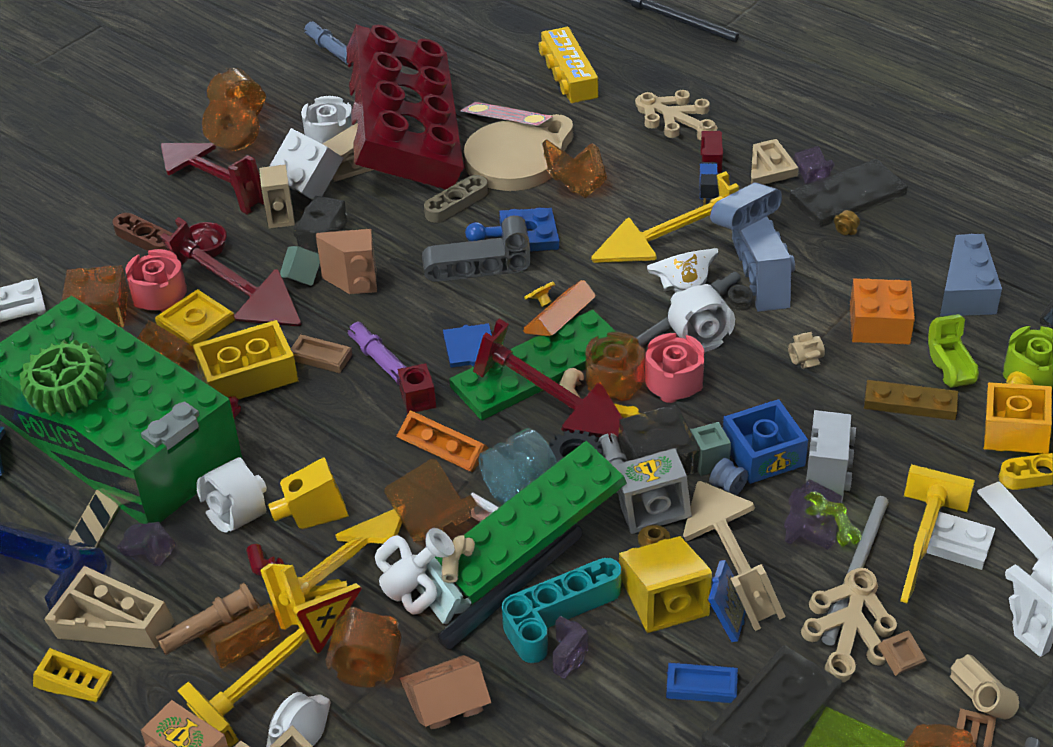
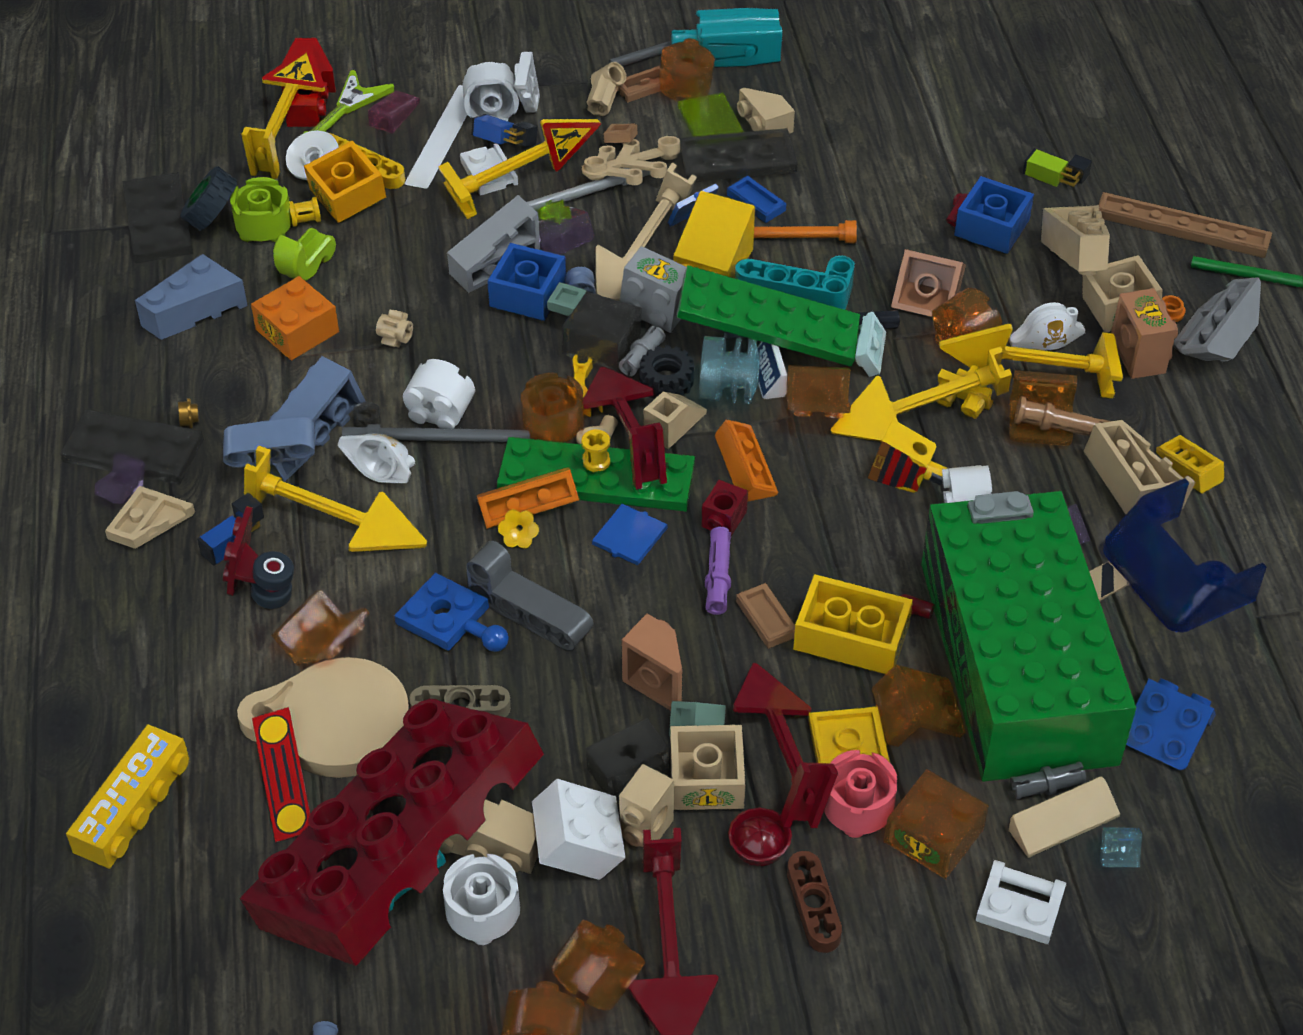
camera: 140 degrees left, 5 degrees up
bright green gear [19,340,107,416] -> none
dark red arm [246,544,284,576] -> none
white piece [375,528,455,615] -> none
tan arm [441,535,475,583] -> none
clear purple bracket [553,616,588,679] -> none
tan plant [635,90,717,140] -> none
coral brick [645,333,705,403] -> none
dark red piece [700,131,723,173] -> none
pearl gold plate [864,380,958,420] -> none
none -> plate [223,506,294,609]
none -> piece [471,114,538,146]
none -> yellow bush [581,429,610,472]
none -> tan slope [644,391,707,449]
none -> tan brick [670,725,745,810]
none -> orange piece [754,220,857,243]

